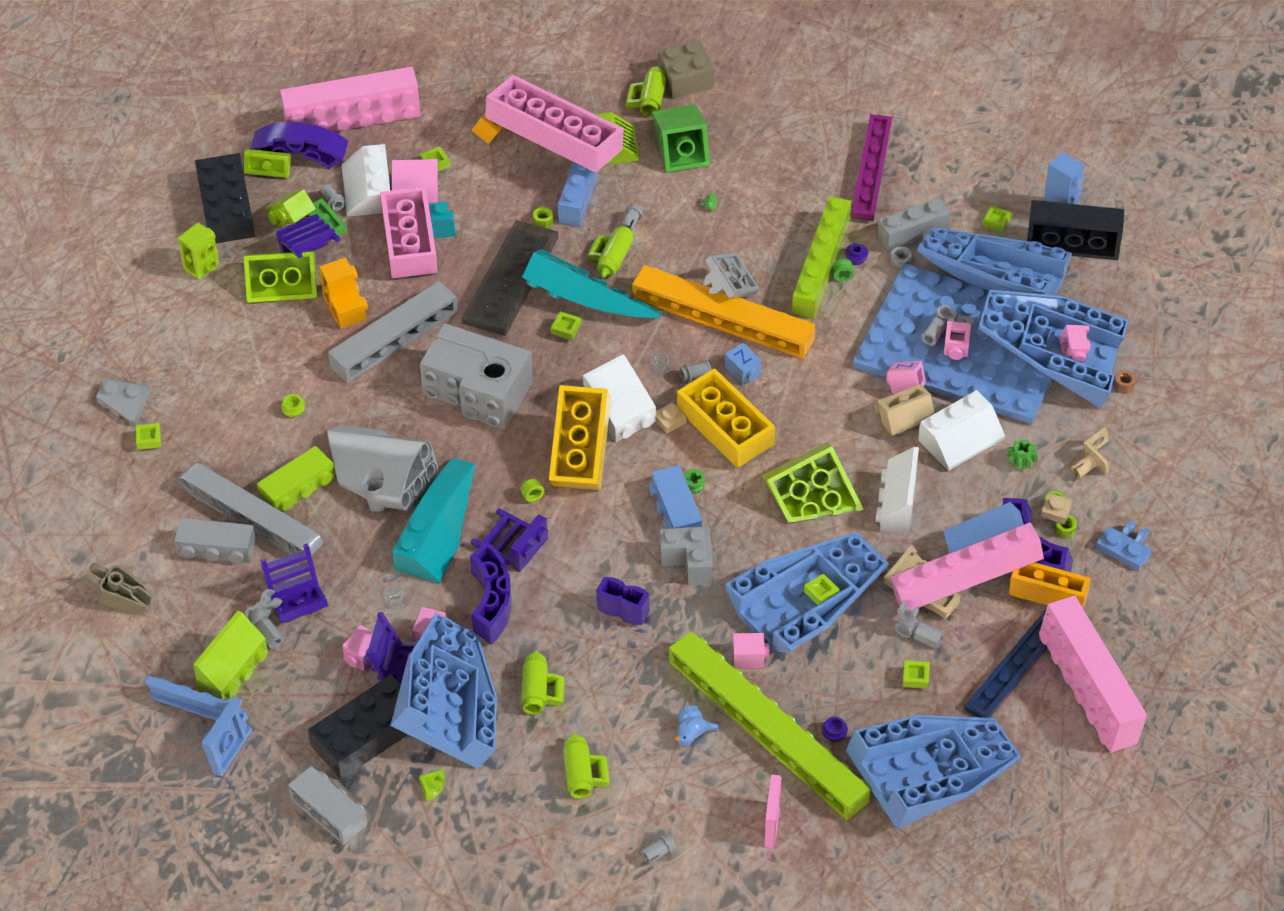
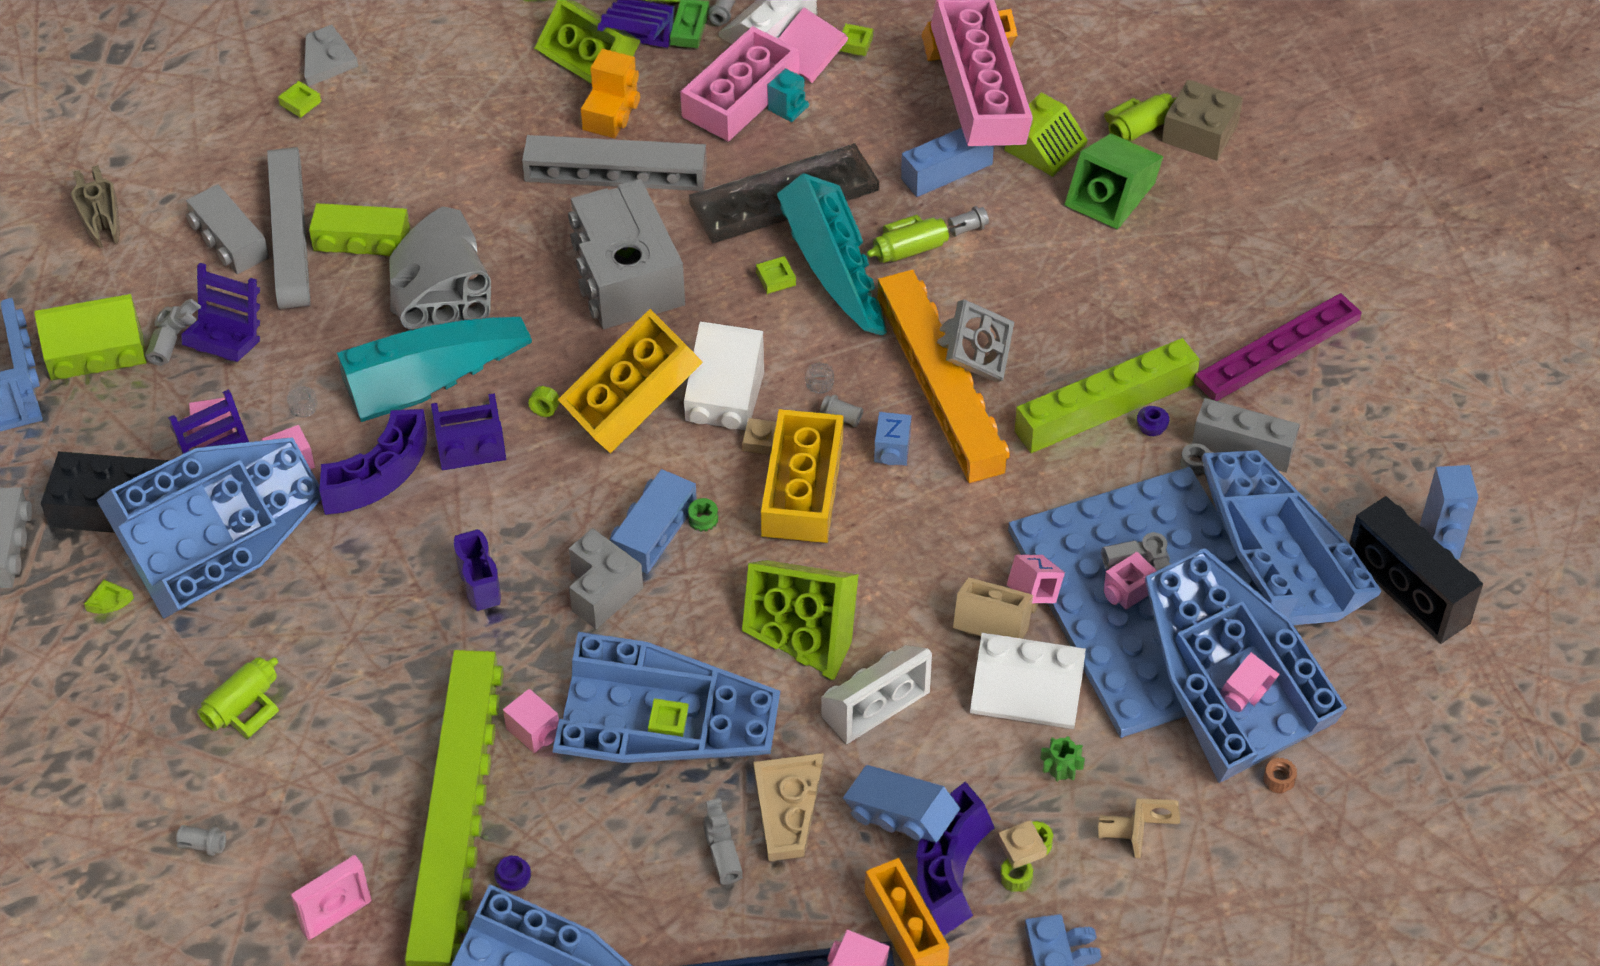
camera: 45 degrees right, 0 degrees up
lime plate [281,394,305,417] -> none
lime piece [521,650,565,715] -> none
lime axle [533,207,553,229] -> none
medium blue animal [674,706,719,747] -> none
bright green rock [701,193,717,211] -> none
bright green bush [832,259,854,282] -> none
bright pink brick [891,522,1044,610] -> none
lime plate [903,660,930,689] -> none
lime tile [982,205,1013,233] -> none

